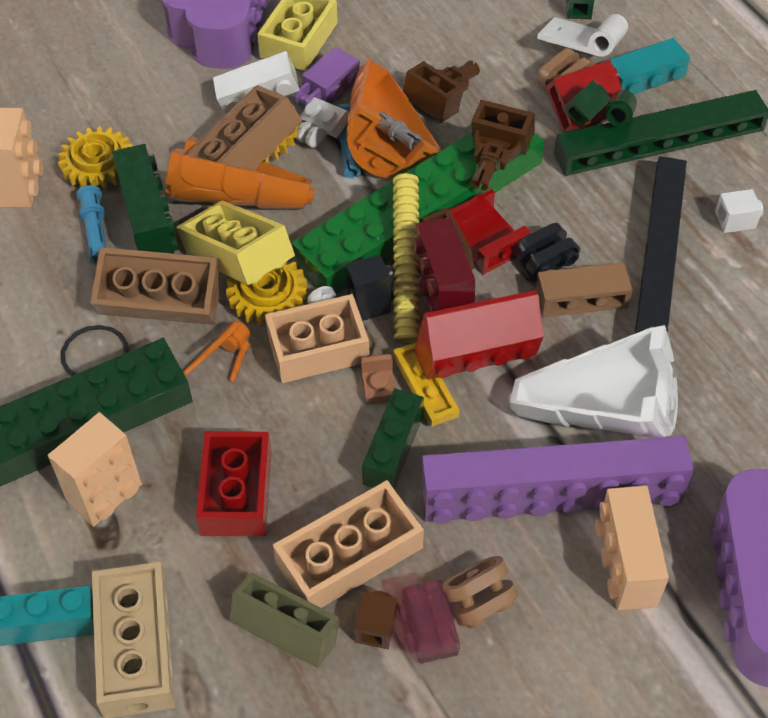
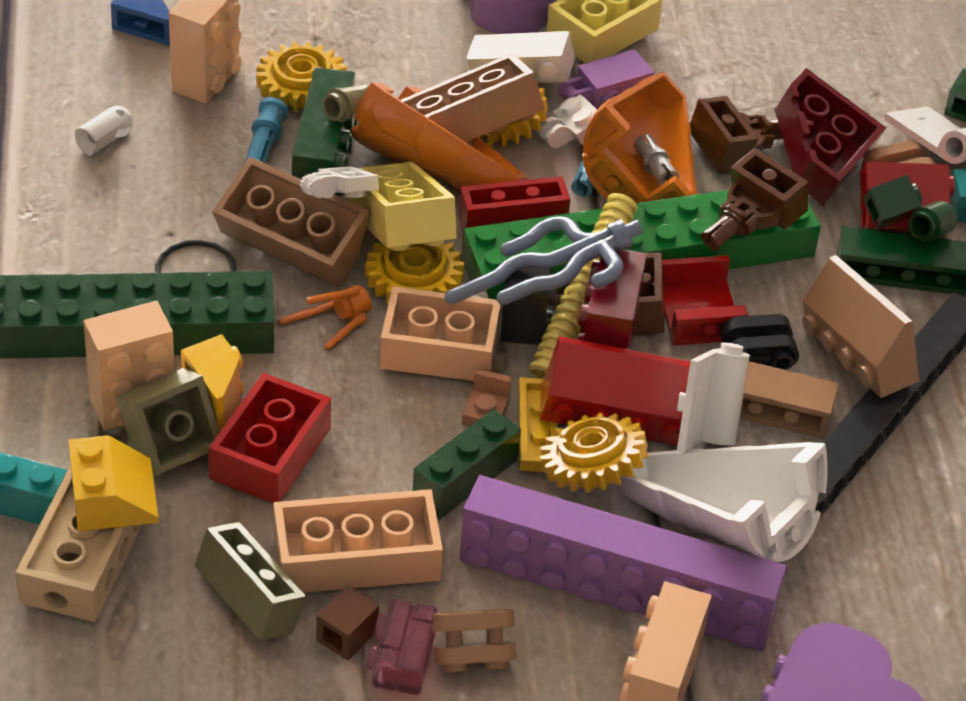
camera: 20 degrees right, 10 degrees down
none -> yellow slope [68,435,159,532]
none -> olive brick [116,368,220,476]
none -> yellow slope [181,334,244,431]
none -> white hinge [299,166,379,199]
none -> olive cone [322,85,368,122]
none -> sand blue plant [445,216,643,305]
none -> red brick [458,176,571,233]
none -> yellow gear [540,413,648,493]
none -> white door [677,343,750,453]
none -> dark red brick [775,68,887,206]
none -> medium nougat slope [802,255,920,398]

